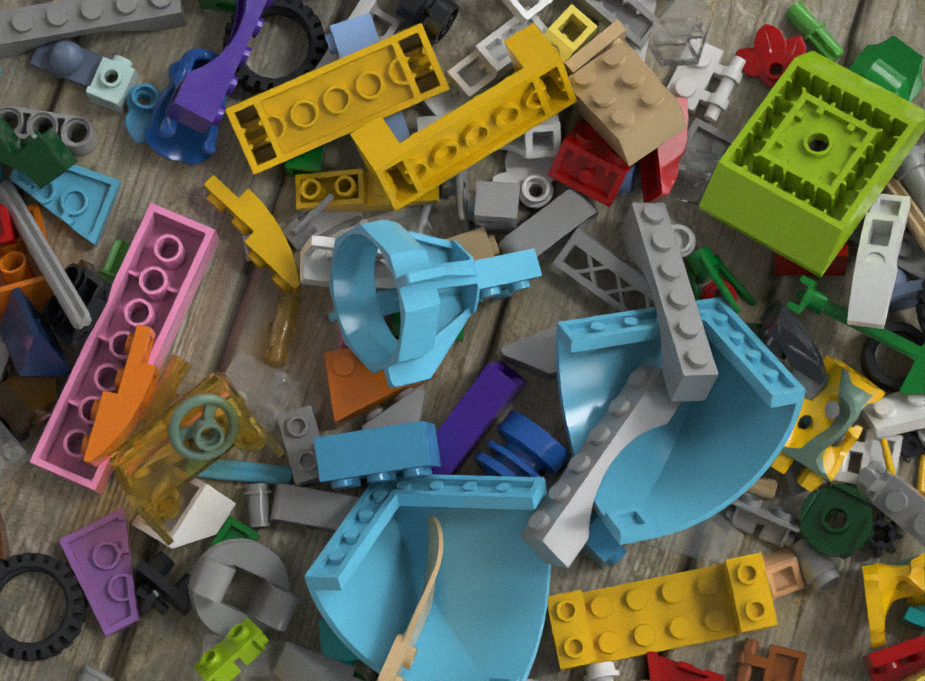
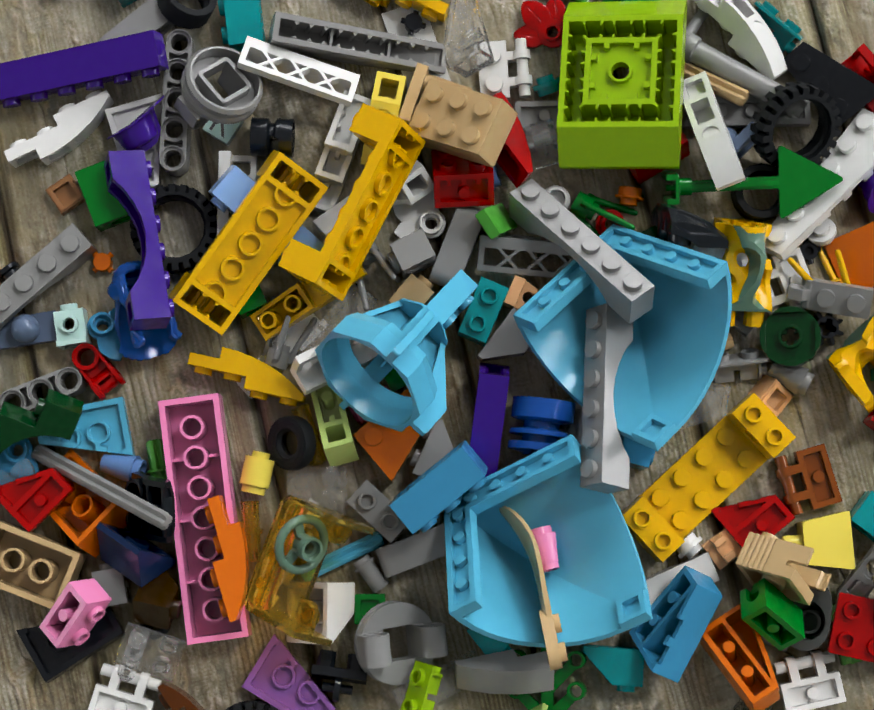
camera: 35 degrees left, 5 degrees up
none -> red piece [72,343,126,401]
none -> orange piece [92,252,114,273]
none -> medium blue cone [100,454,147,483]
none -> light yellow brick [239,450,275,496]
none -> black tyre [268,416,316,470]
none -> yellowish green slope [311,385,359,468]
none -> teal brick [458,276,509,347]
none -> bright green tile [475,203,518,239]
none -> light nougat tile [503,275,538,310]
none -> bright pink cone [531,525,560,573]
none -> teal plate [532,73,560,97]
none -> orange plate [615,186,644,207]

